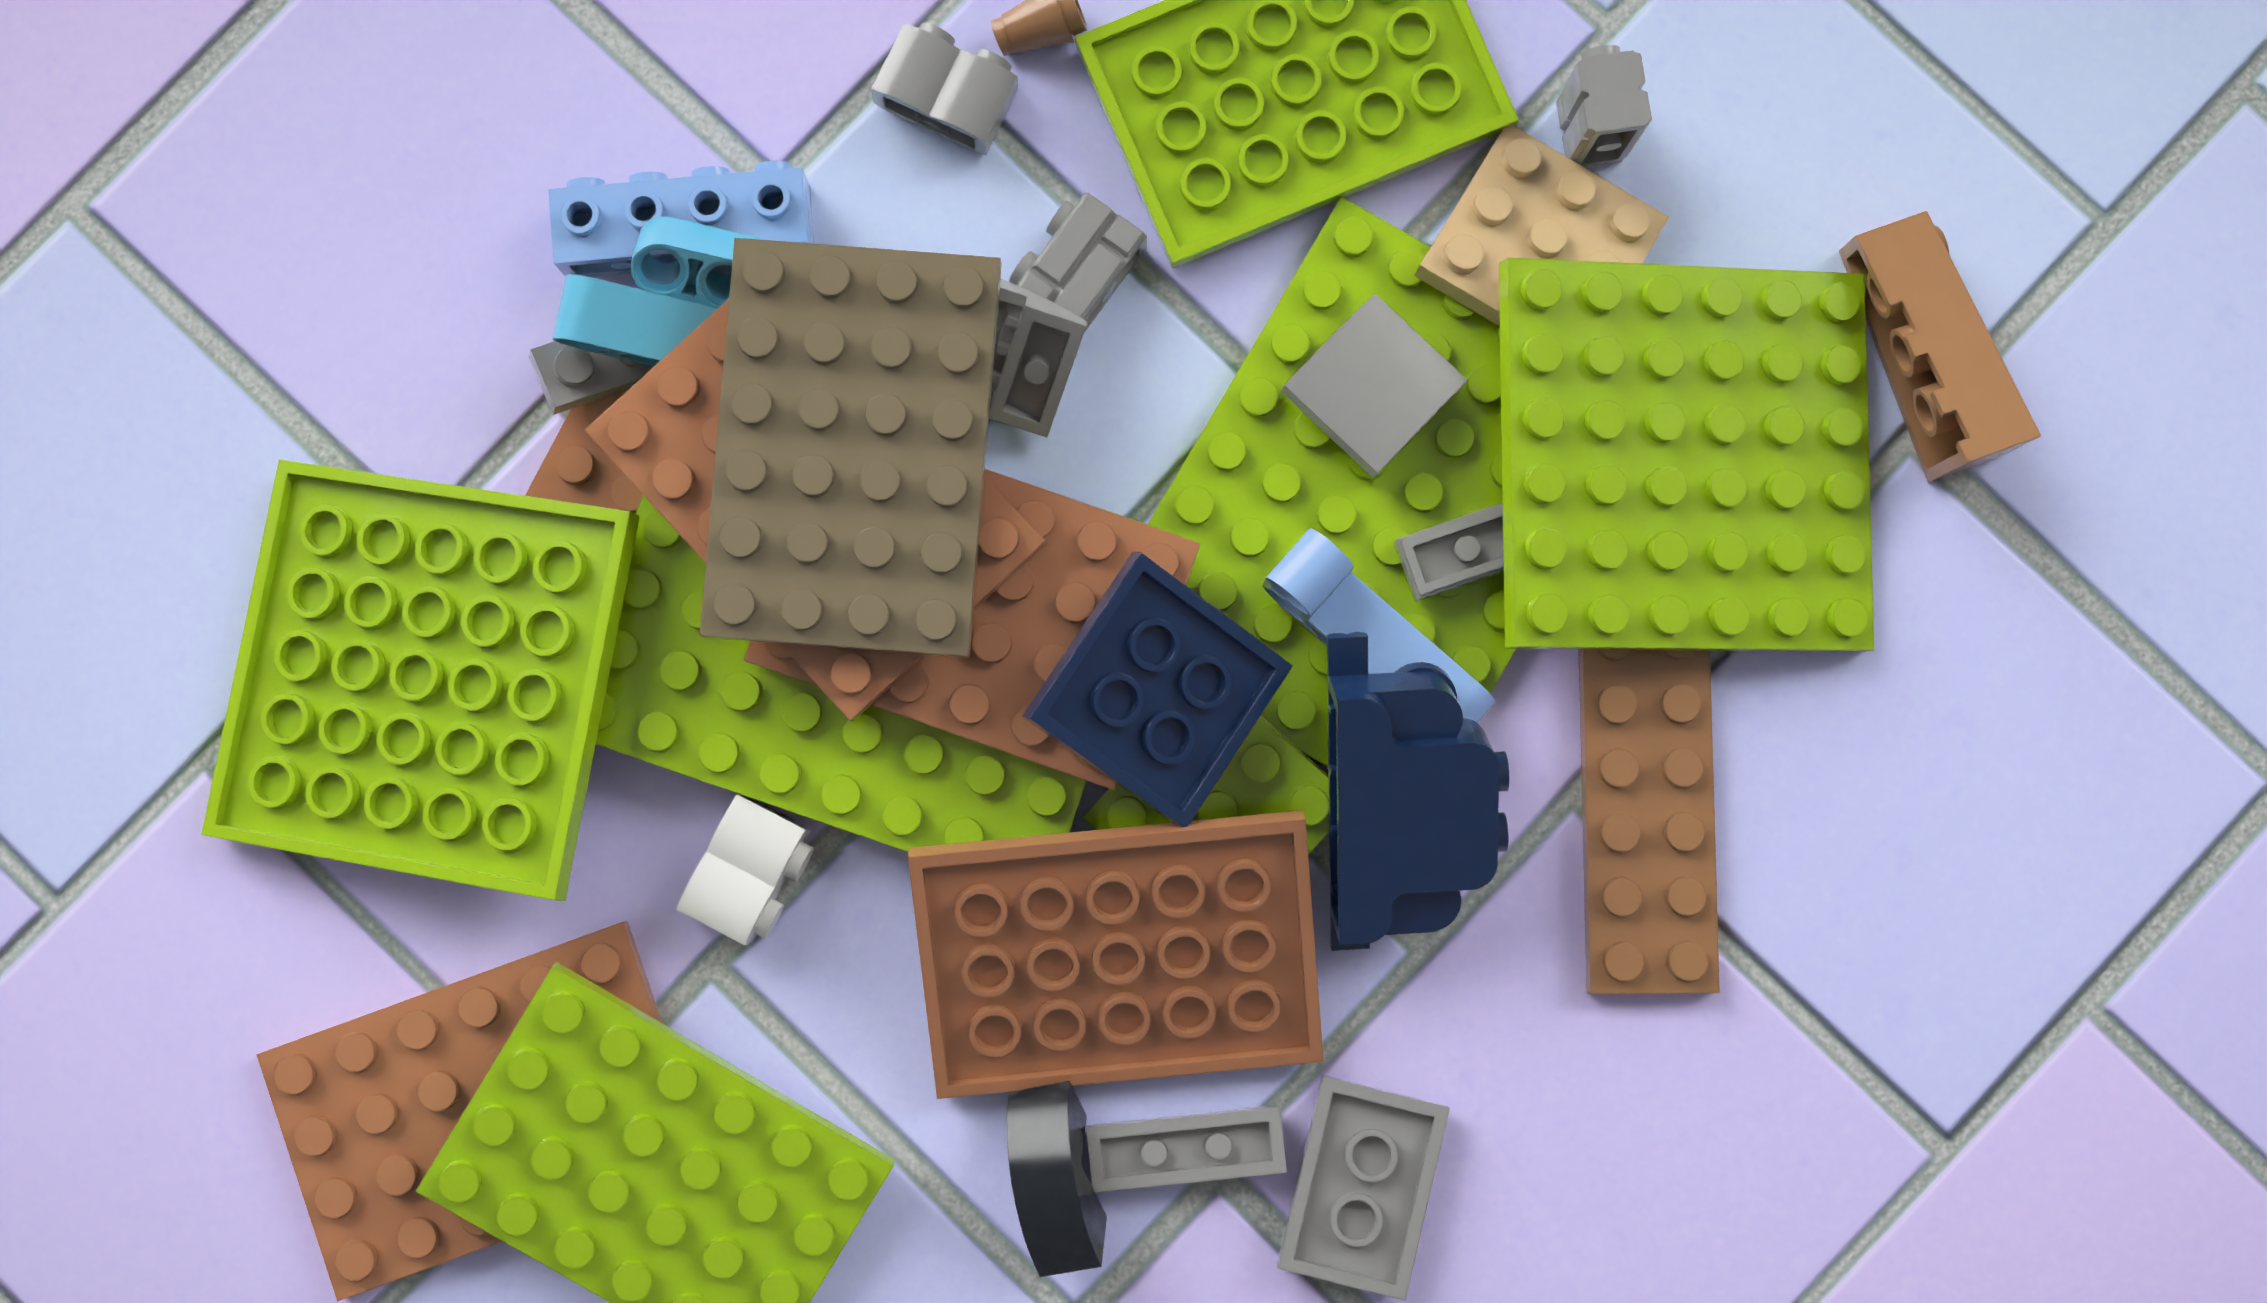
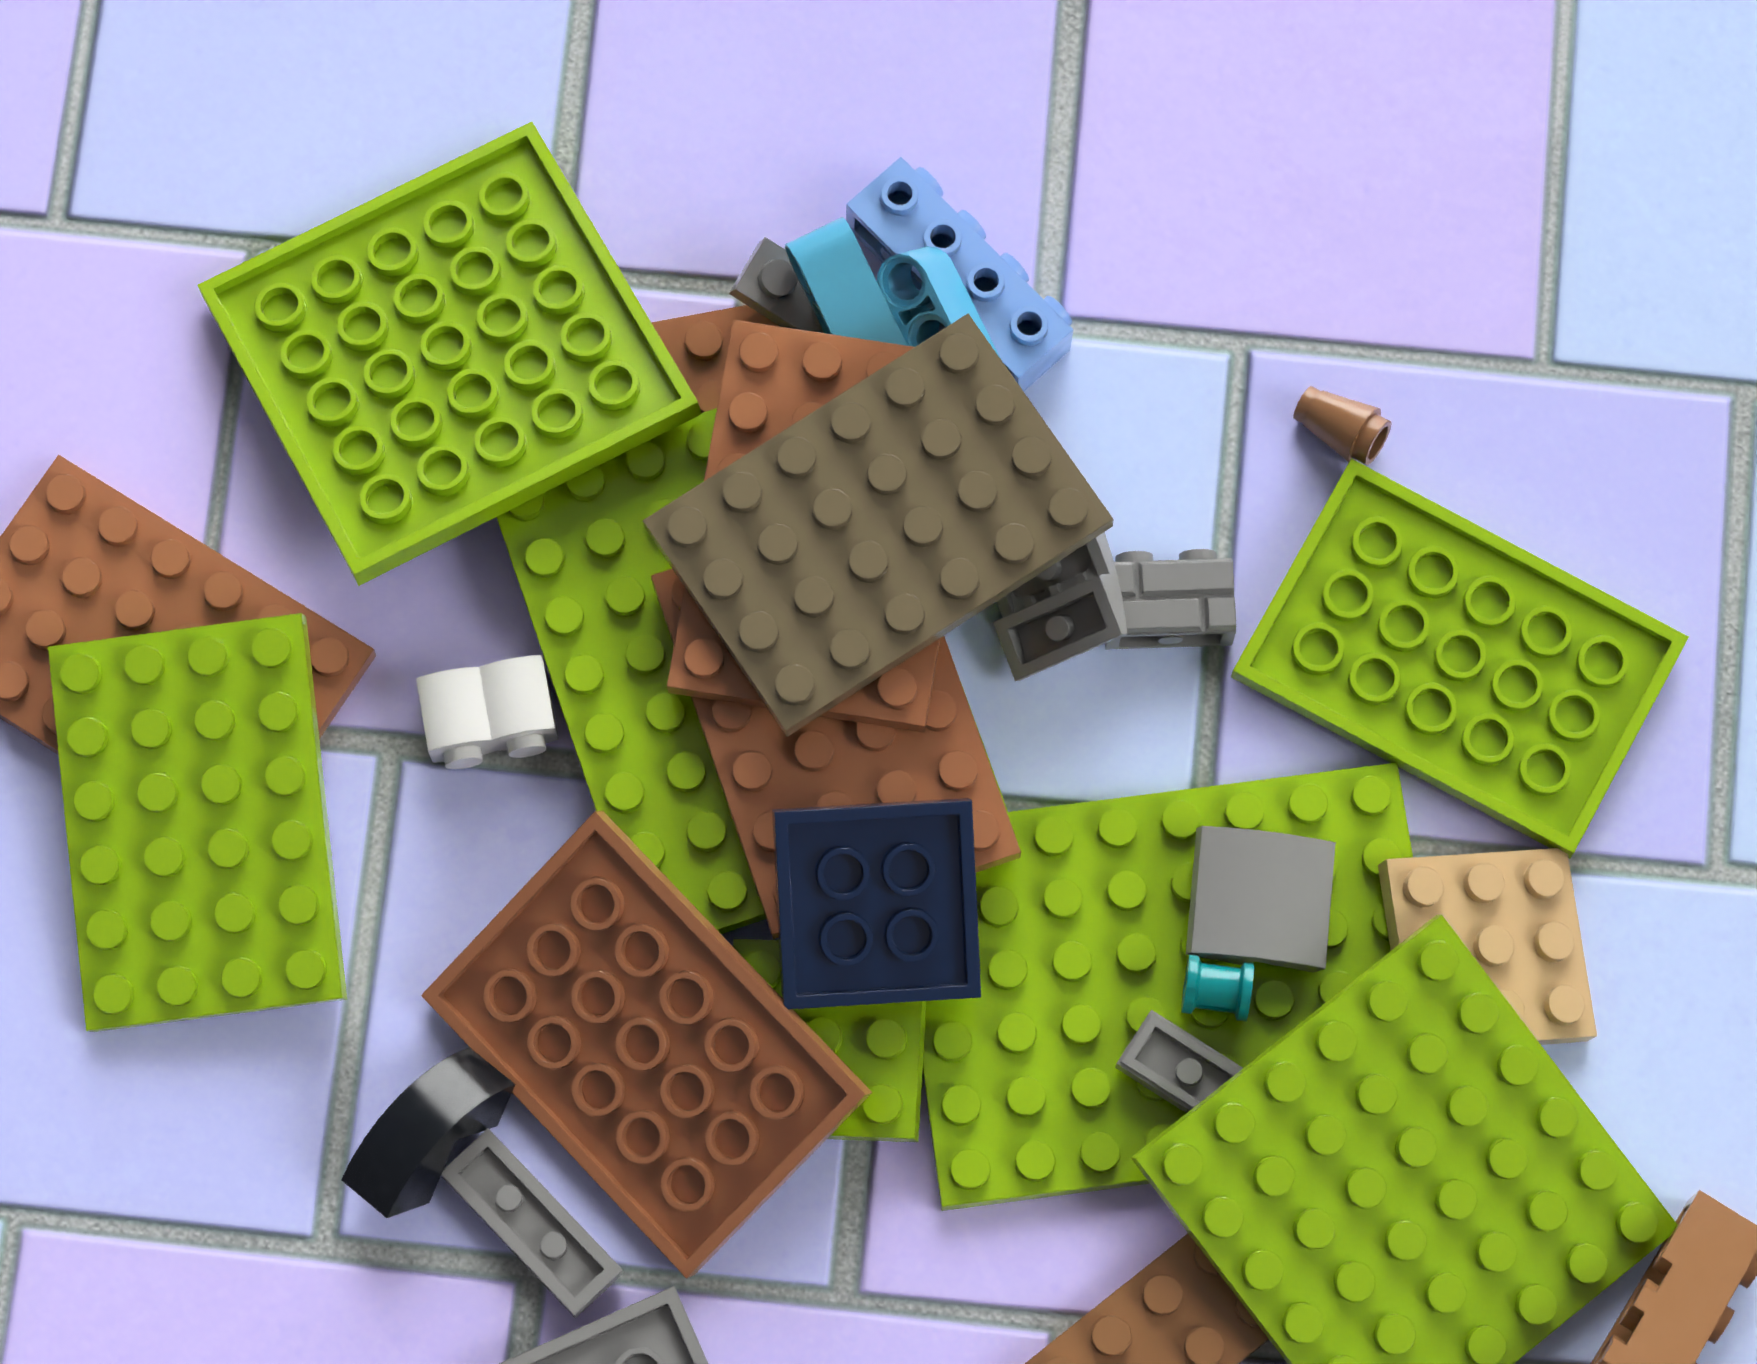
camera: 50 degrees right, 10 degrees down
light grey brick [871,23,1018,155] -> none
light blue beam [1262,528,1495,723] -> none
dark blue brick [1327,632,1509,951] -> none
light grey brick [1556,45,1652,167] -> none
none -> teal bush [1181,954,1254,1022]

